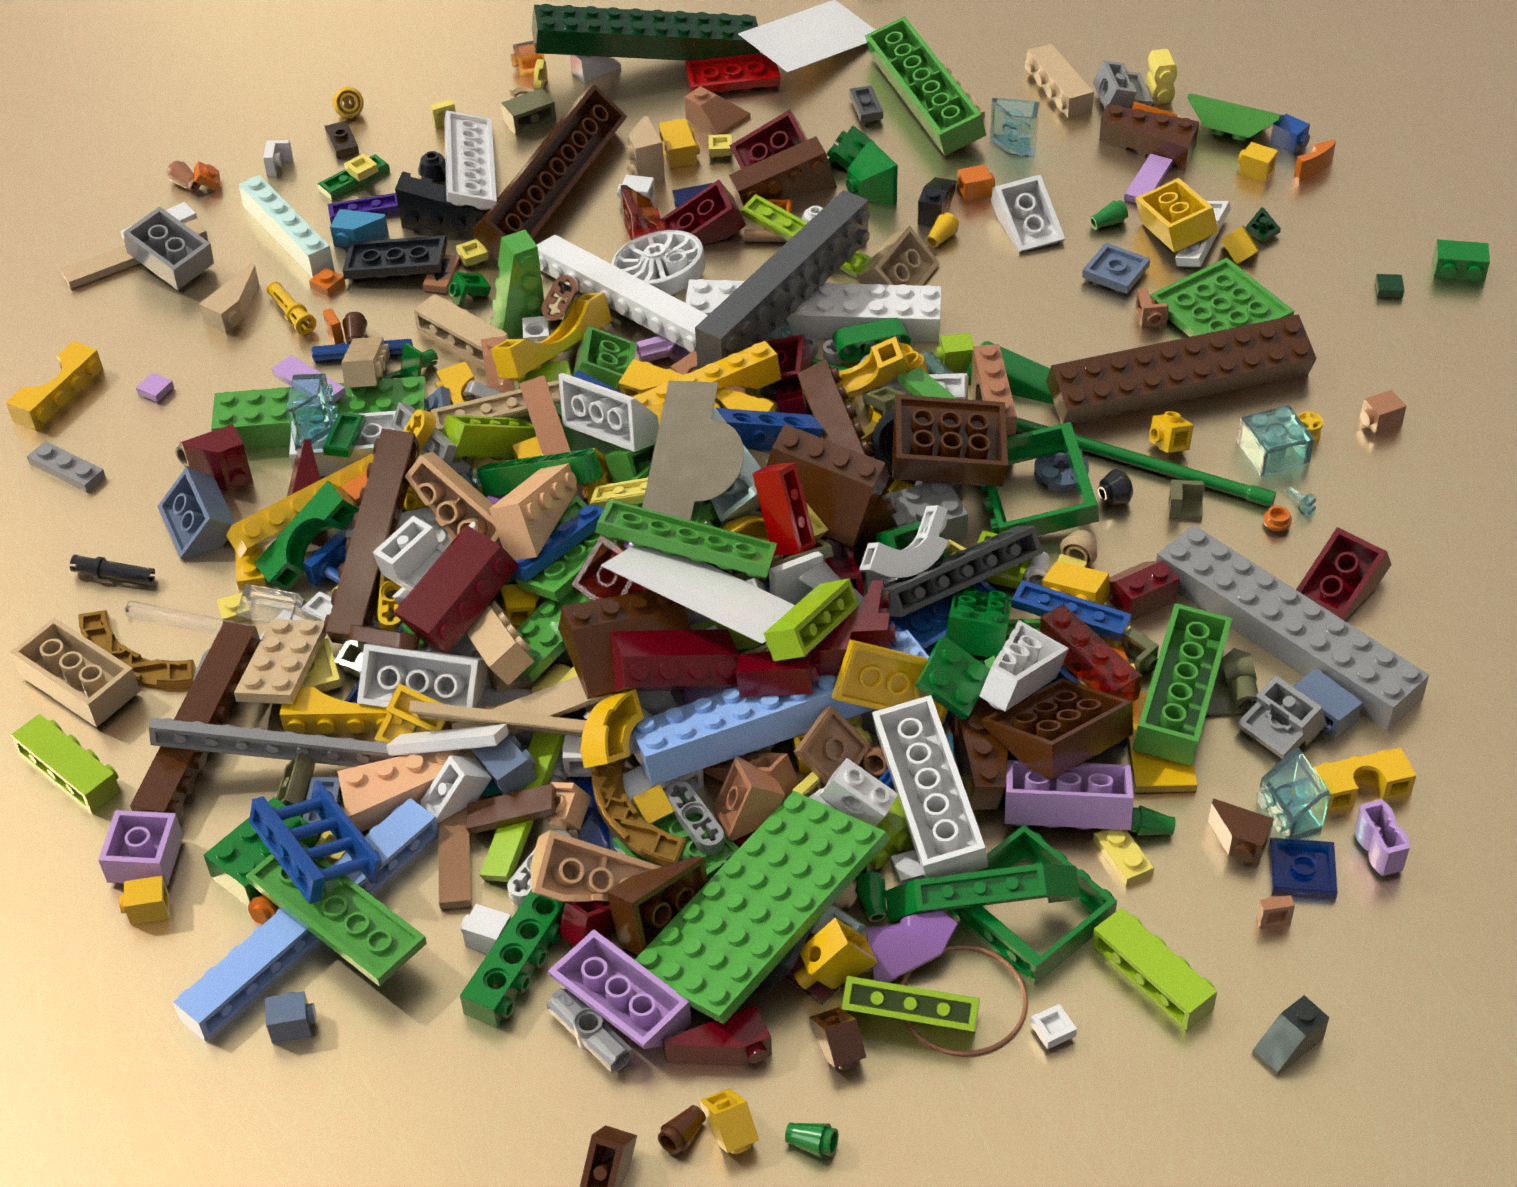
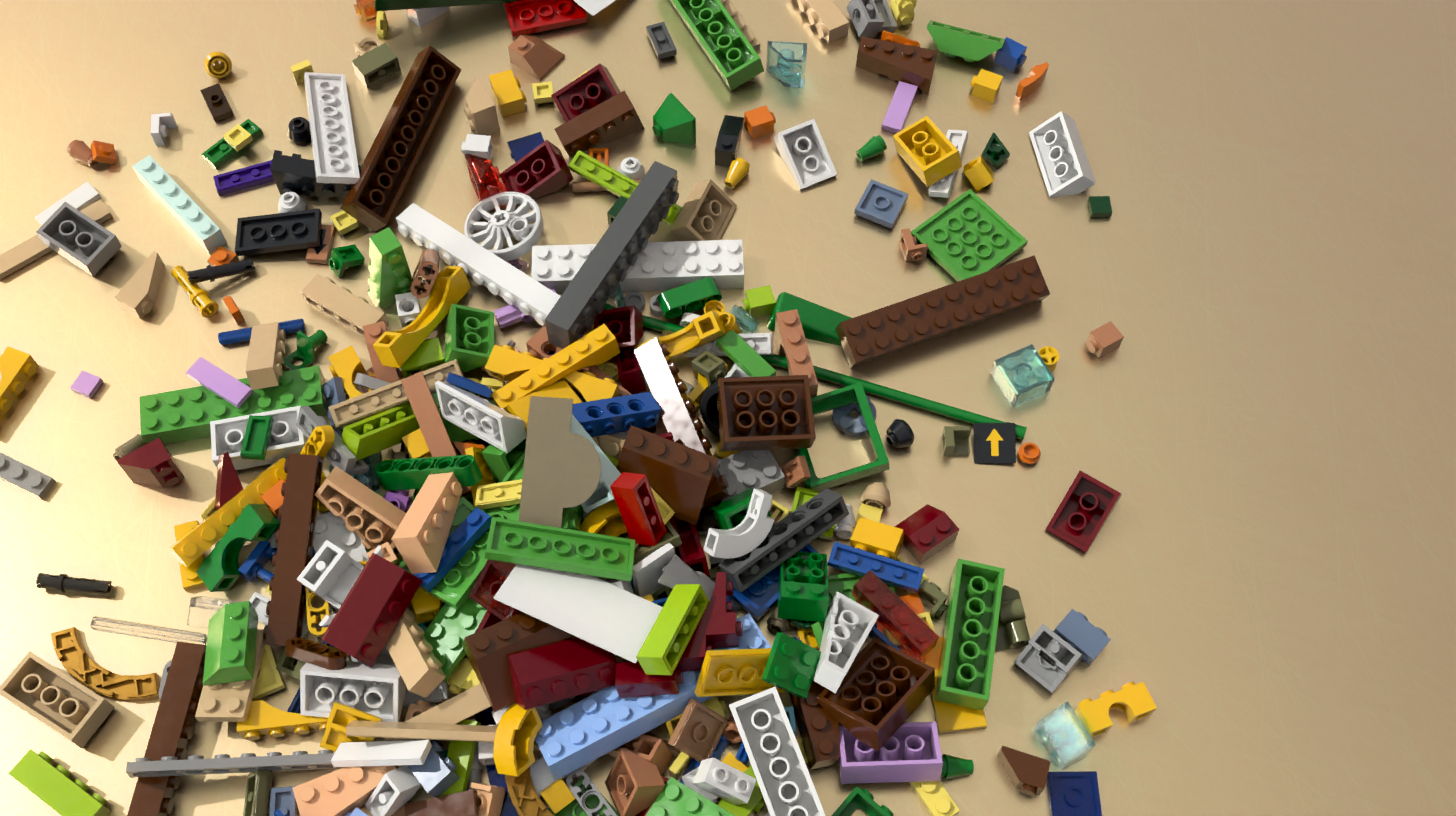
camera: 10 degrees left, 15 degrees up
sand blue slope [158,467,235,560] -> none
light yellow plate [217,592,252,623] -> none
clear light blue slope [286,373,337,451] -> none
dark azure slope [330,209,389,248] -> none
reddish brown cone [342,312,368,343] -> none
green bracket [826,125,875,170] -> none
yellow brick [1149,411,1194,453] -> none
light grey brick [1156,525,1429,731] -> none
clear light blue hand [1286,486,1316,516] -> none
lavender brick [1355,799,1410,876] -> none
green brick [1433,239,1490,282] -> none
none -> black pin [187,258,255,285]
none -> bright green slope [203,601,258,686]
none -> white cone [278,192,306,213]
none -> nougat bracket [781,456,811,488]
none -> black sticker [973,423,1016,463]
none -> white slope [1029,111,1096,198]

